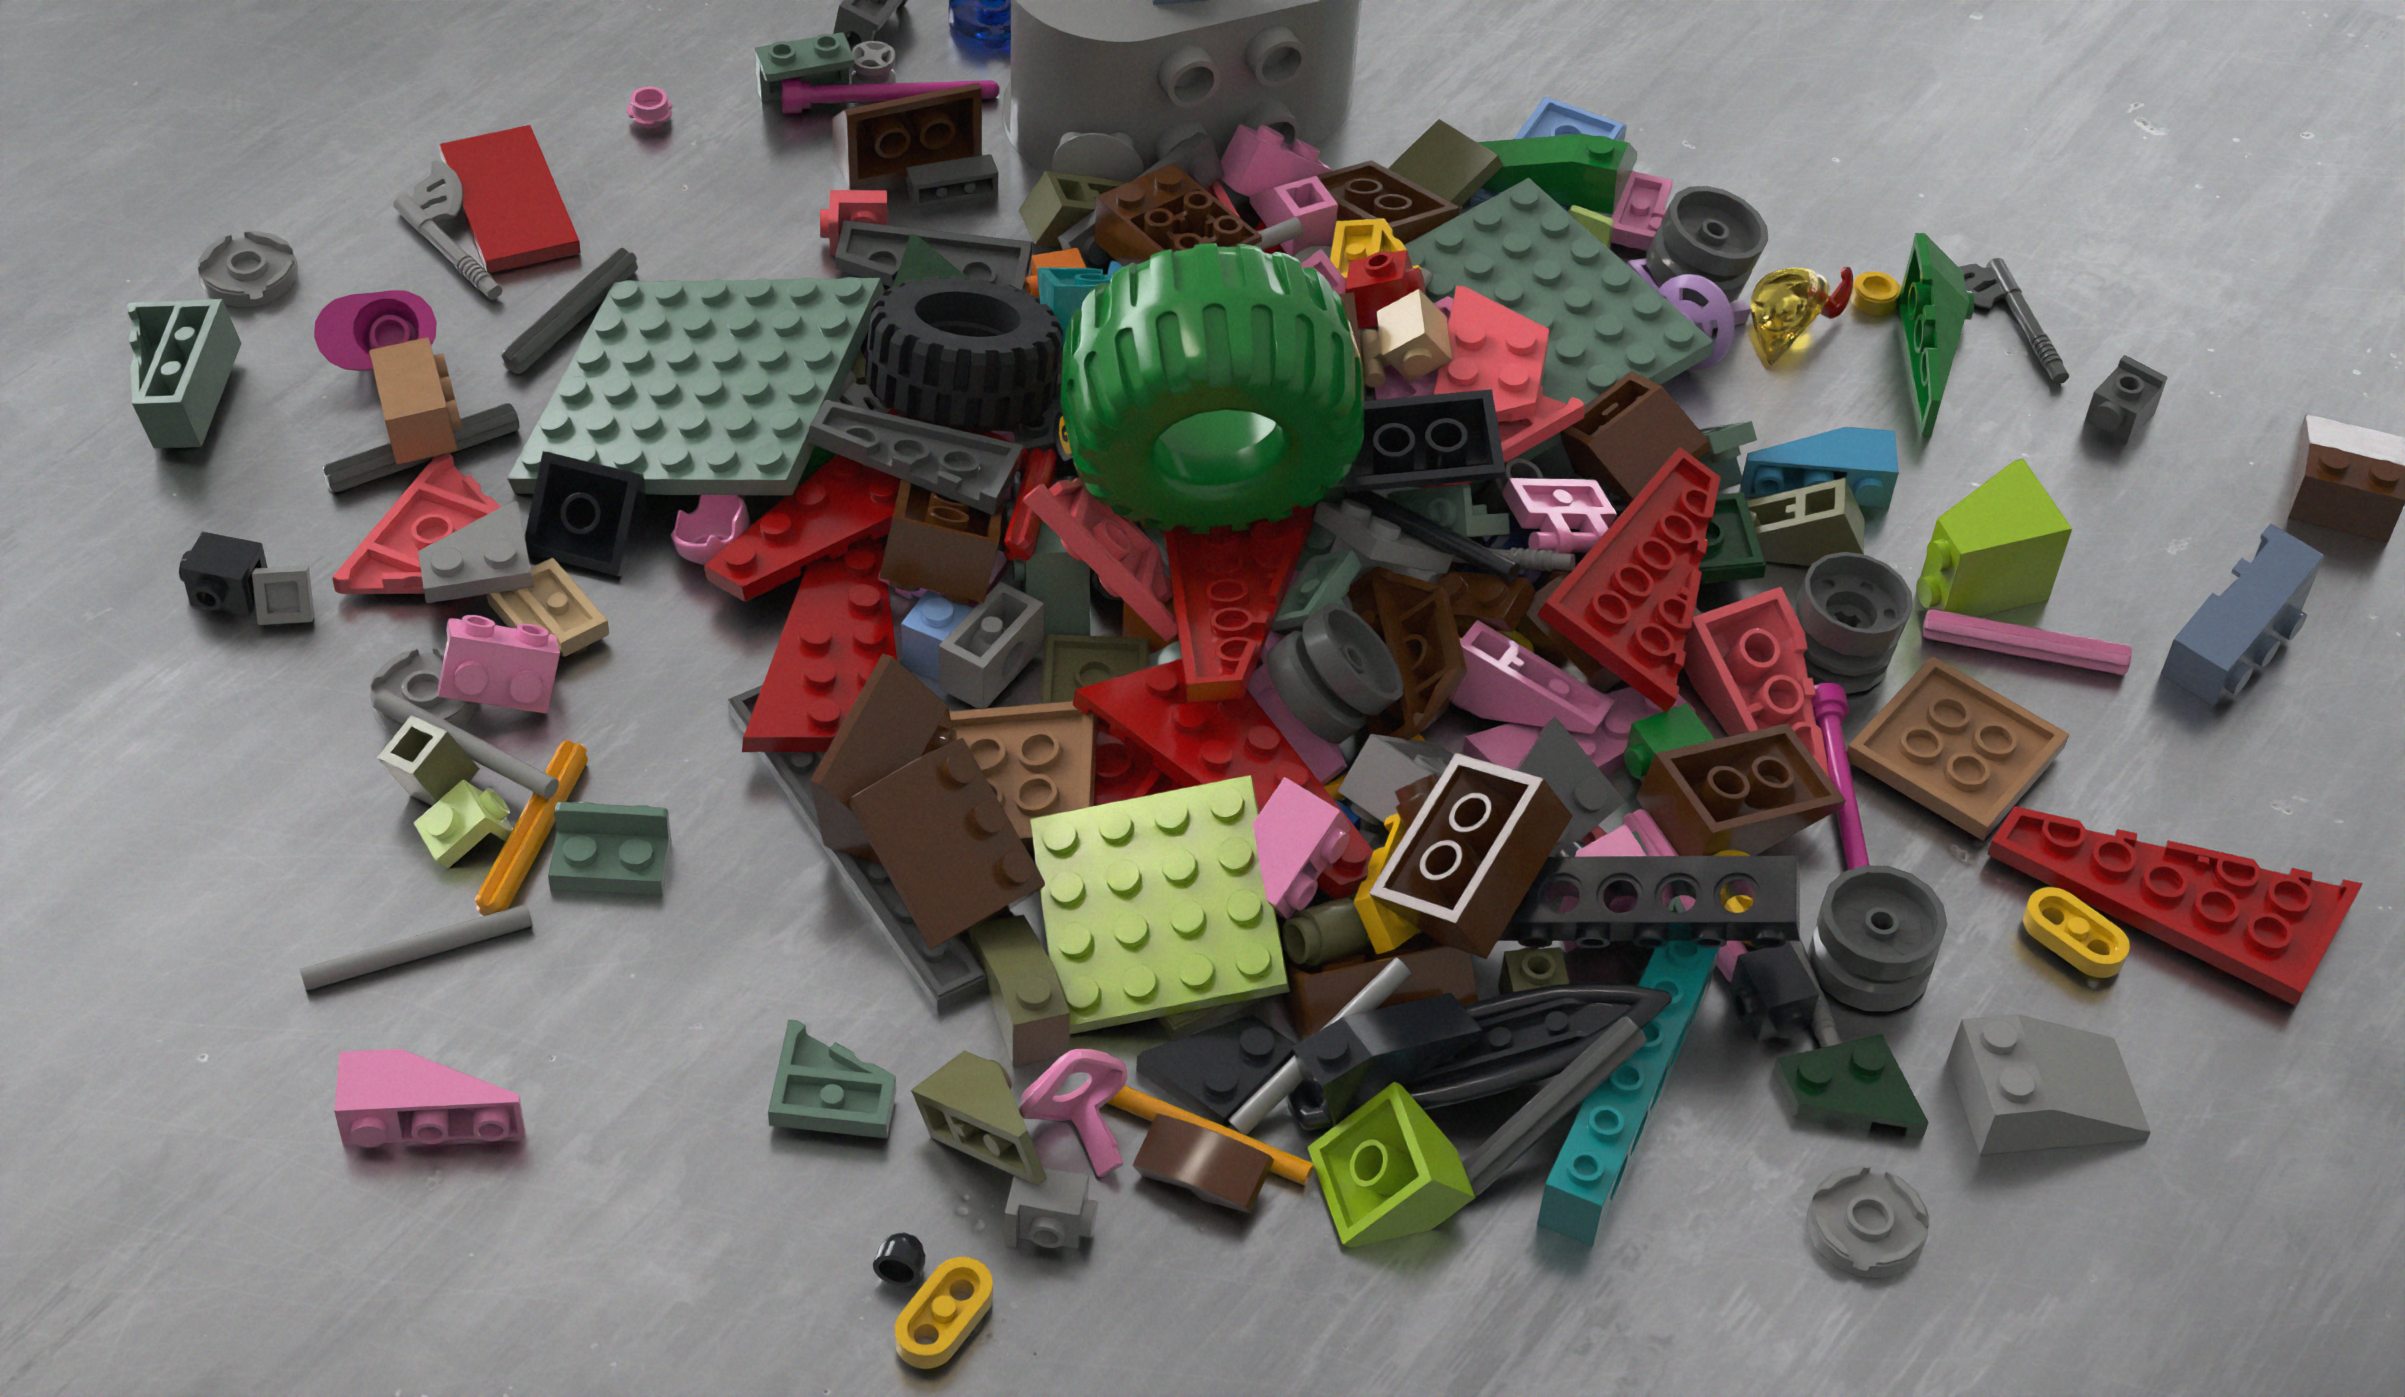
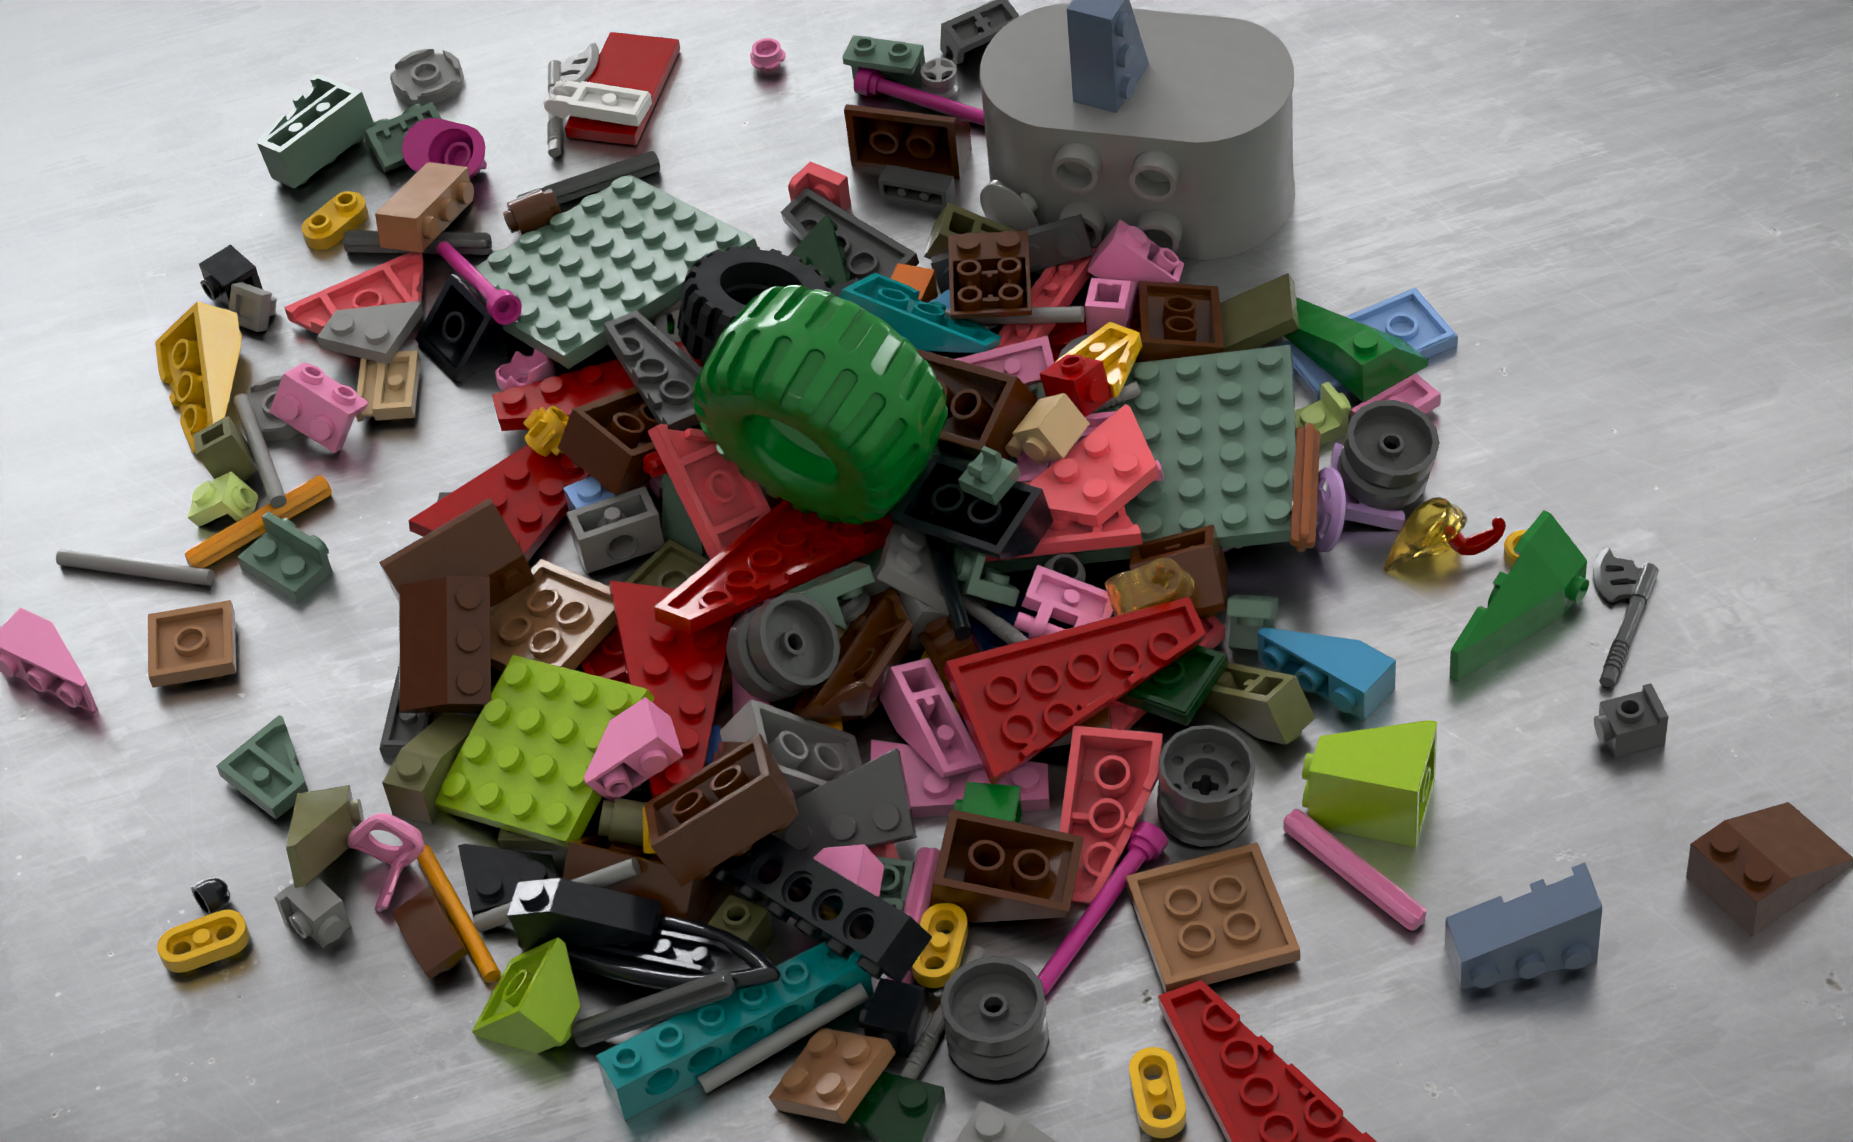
camera: 45 degrees right, 0 degrees up
none -> medium nougat plate [148,600,236,688]
none -> yellow wedge [155,301,242,454]
none -> yellow plate [301,191,368,250]
none -> sand green bracket [365,102,442,173]
none -> dark pink piece [437,241,522,325]
none -> reddish brown brick [503,189,562,237]
none -> yellow gear [523,406,569,457]
none -> white hinge [543,80,652,127]
none -> light grey bar [697,983,869,1094]
none -> medium nougat plate [769,1027,896,1124]
none -> sand green tile [958,446,1021,506]
none -> clear yellow piece [1105,558,1194,616]
none -> dark orange axle [1290,423,1320,552]

